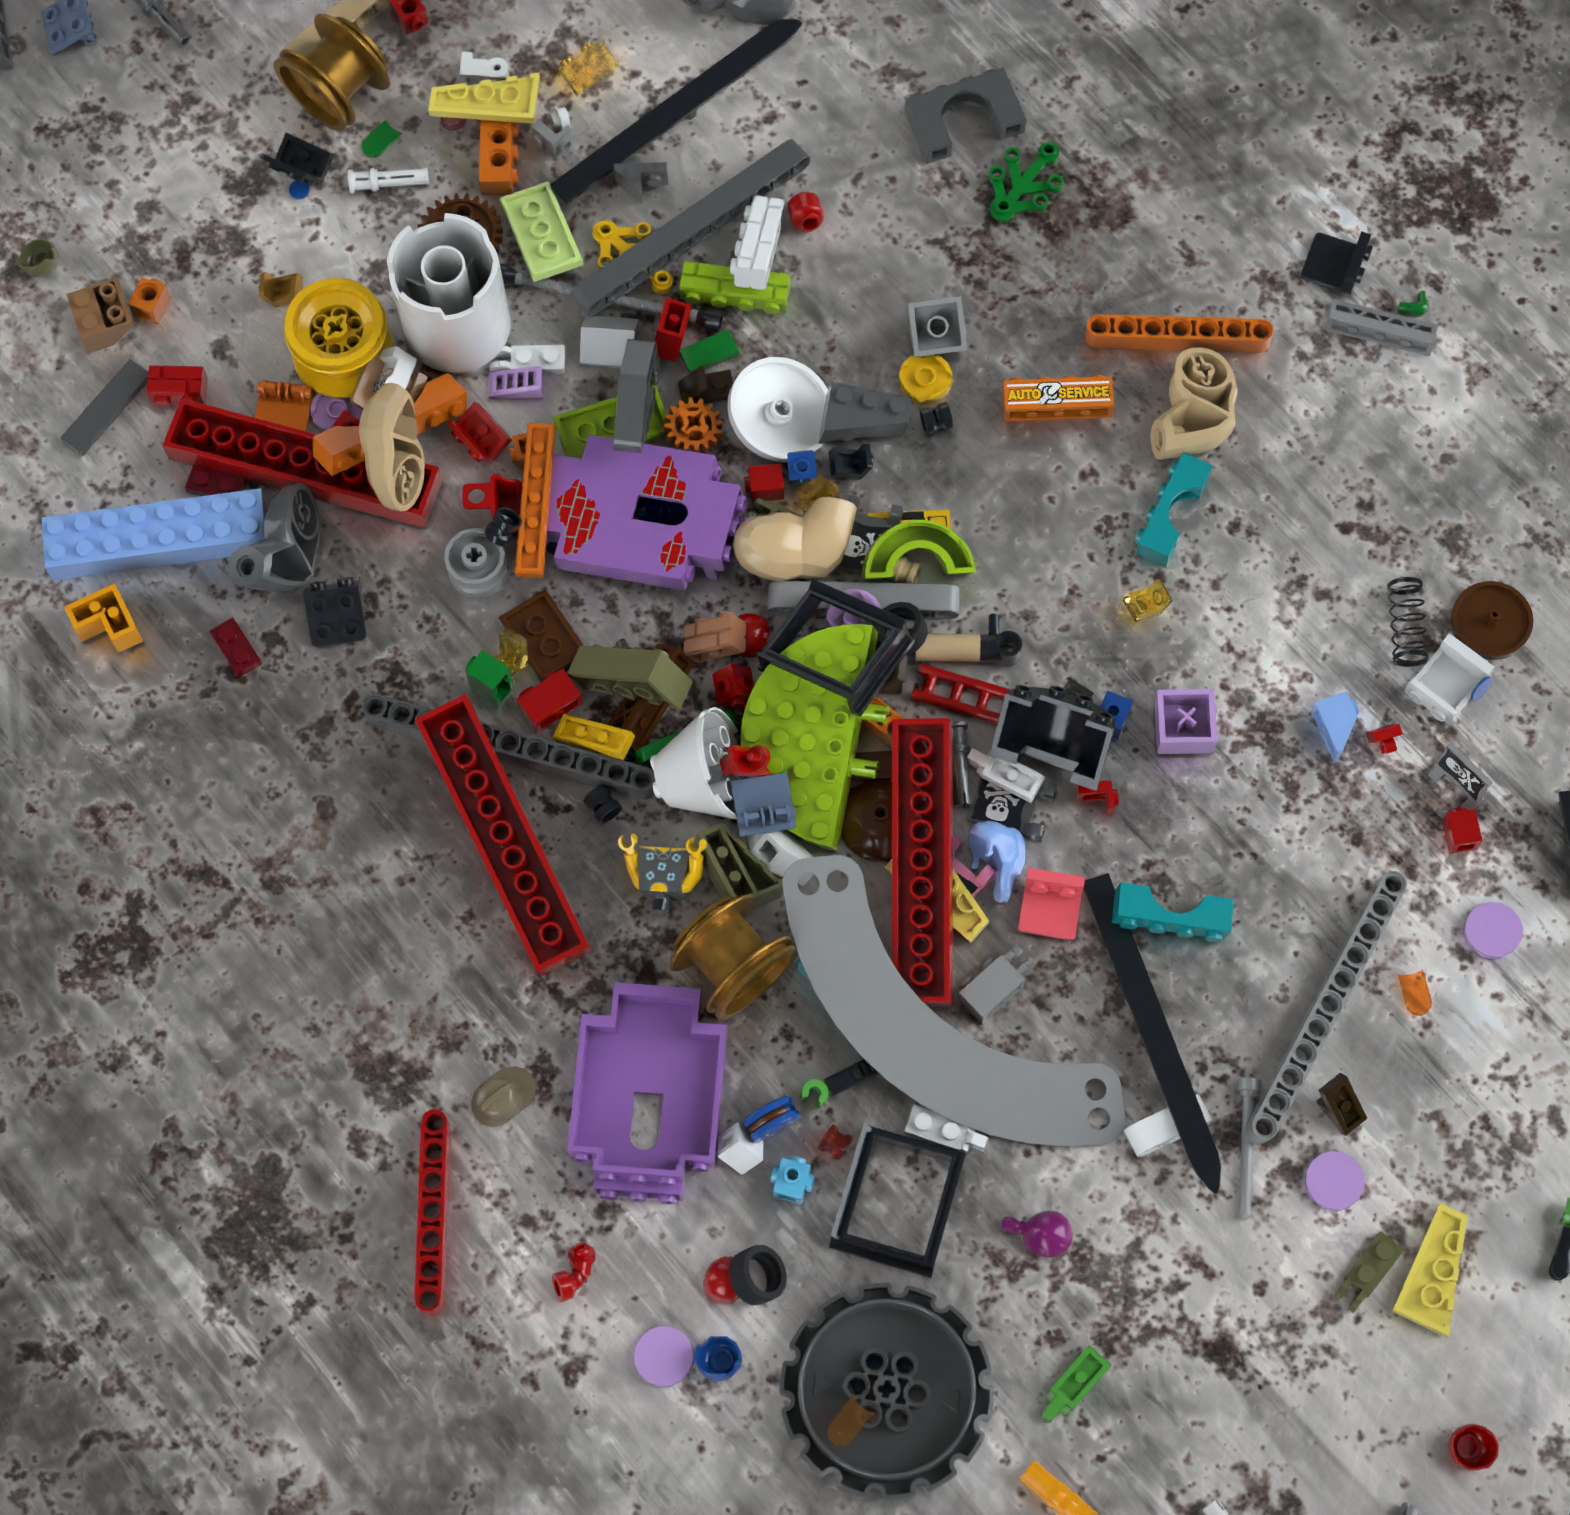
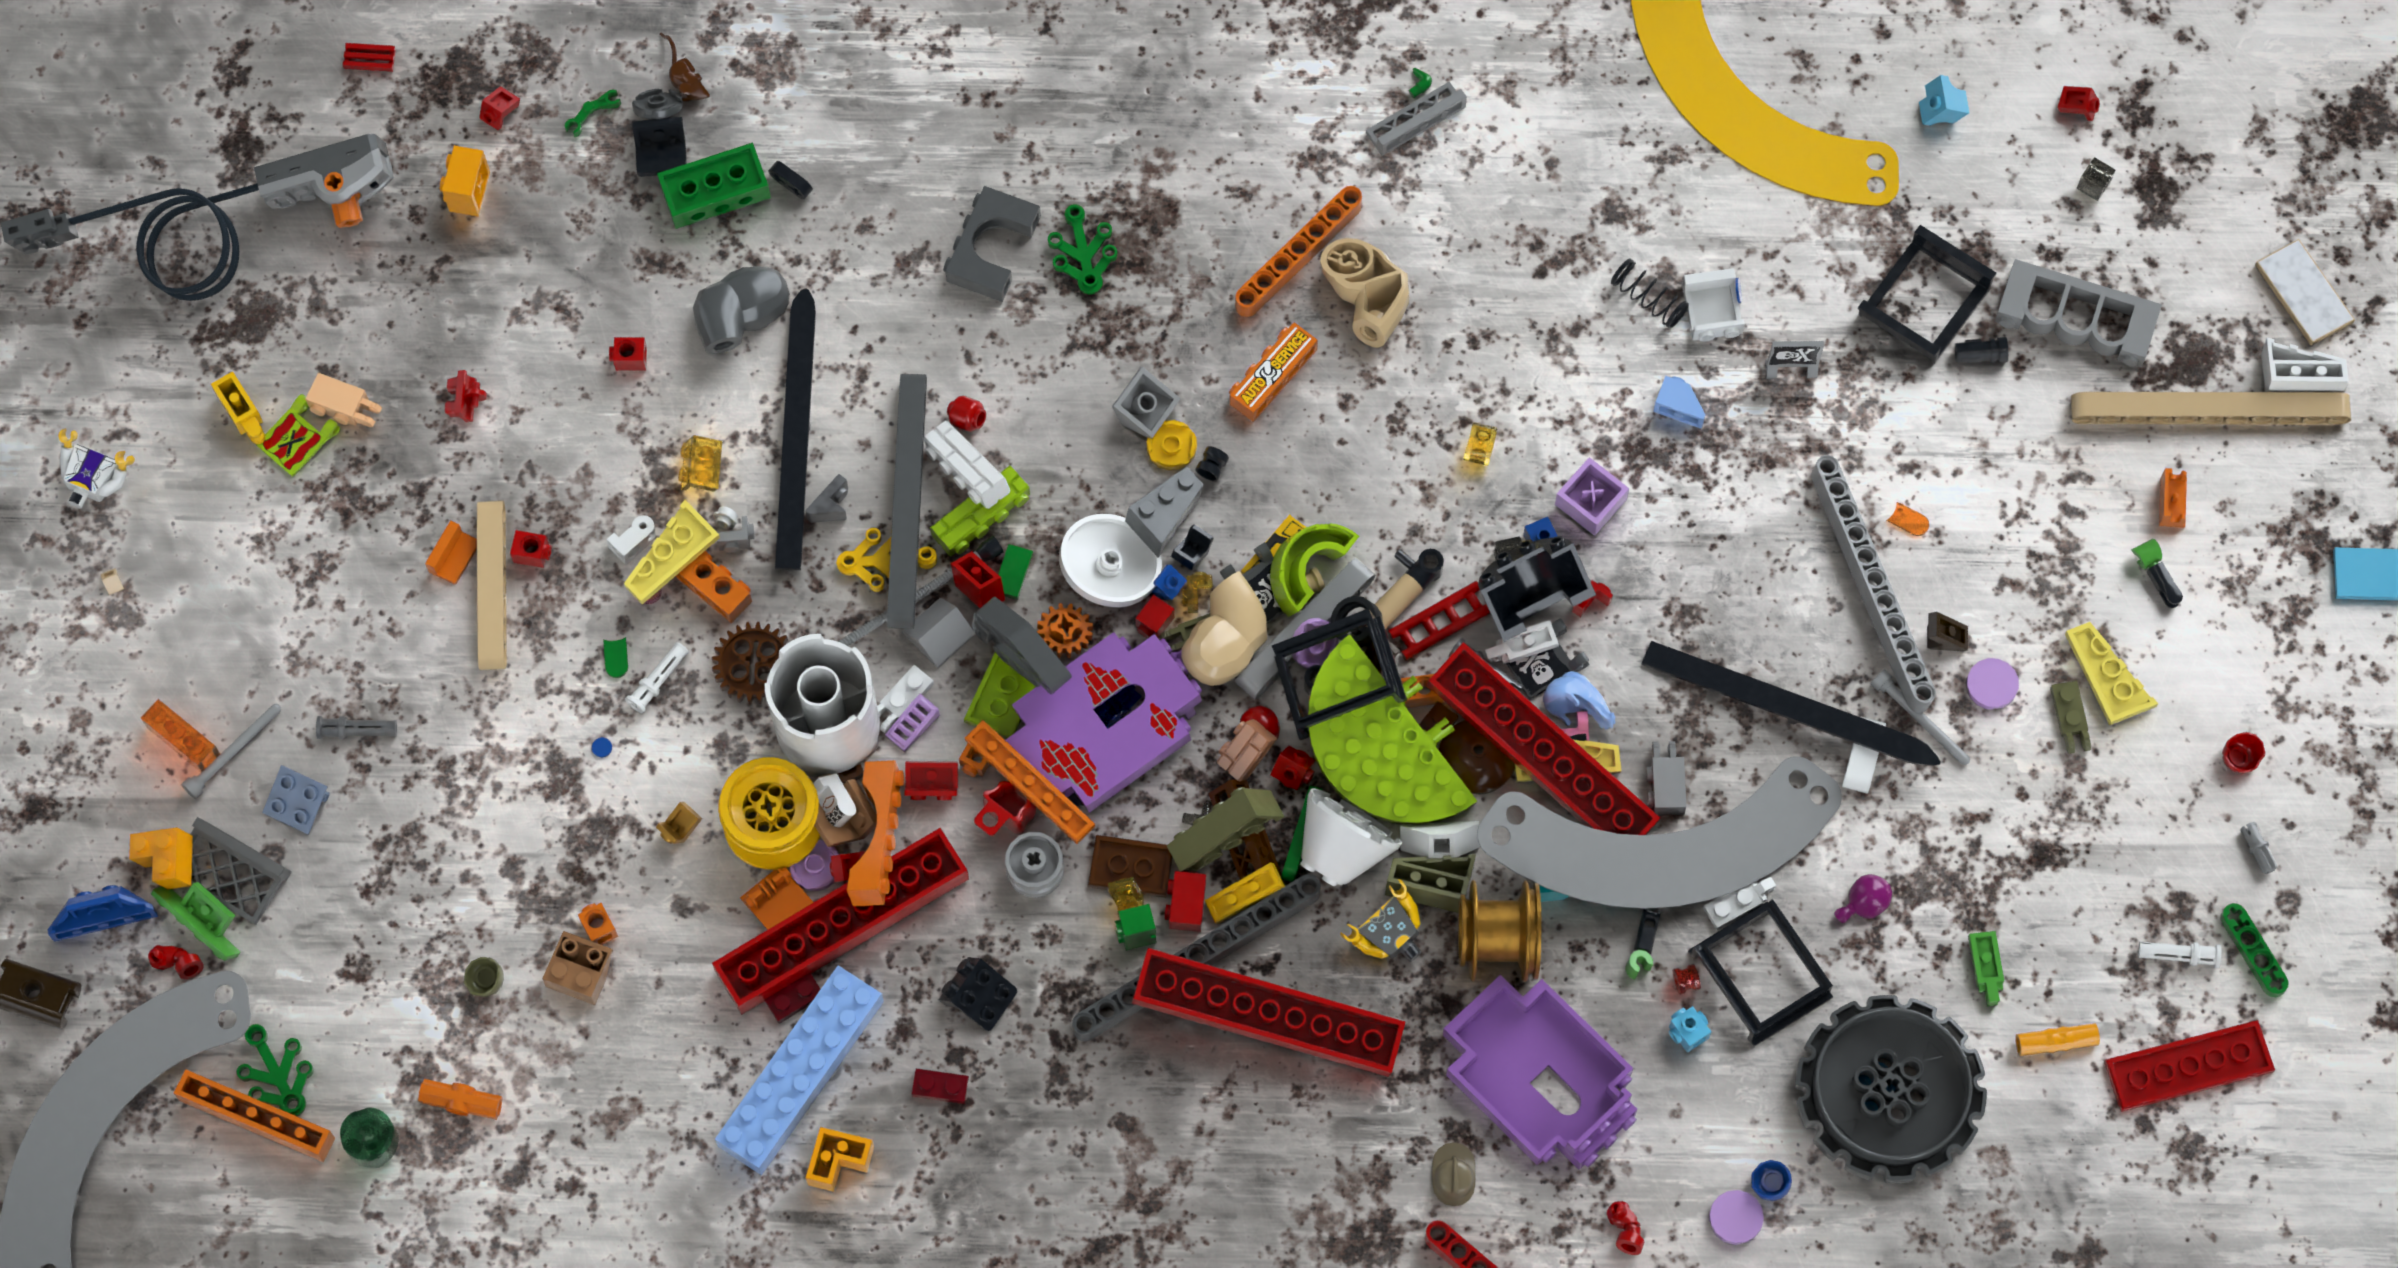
camera: 50 degrees left, 0 degrees up
dark grey tile [60,359,148,457] -> none
red brick [146,365,208,408] -> none
dark grey piece [228,483,320,592] -> none
black bracket [259,132,335,185] -> none
pearl gold wheel [273,14,390,132] -> none
tan piece [359,383,425,512] -> none
black wheel [485,507,522,546] -> none
yellowish green tile [499,181,584,282] -> none
black wheel [583,785,622,824] -> none
dark brown slope [678,366,733,404] -> none
red hair [703,1256,739,1305] -> none
white panel [717,1121,763,1174] -> none
red hips [720,745,771,778] -> none
black tyre [729,1245,787,1305] -> none
sand blue hinge [730,773,797,837] -> none
blue head [743,1096,801,1143] -> none
clear orange piece [828,1396,873,1446] -> none
coral bracket [1018,868,1085,941] -> none
teal arch [1112,882,1234,942] -> none
teal arch [1134,453,1213,567] -> none
black bracket [1301,231,1373,295] -> none
red tile [1366,724,1403,754] -> none
red brick [1442,807,1483,854] -> none
reddish brown piece [1450,581,1534,660] -> none
lavender tile [1463,902,1523,960] -> none

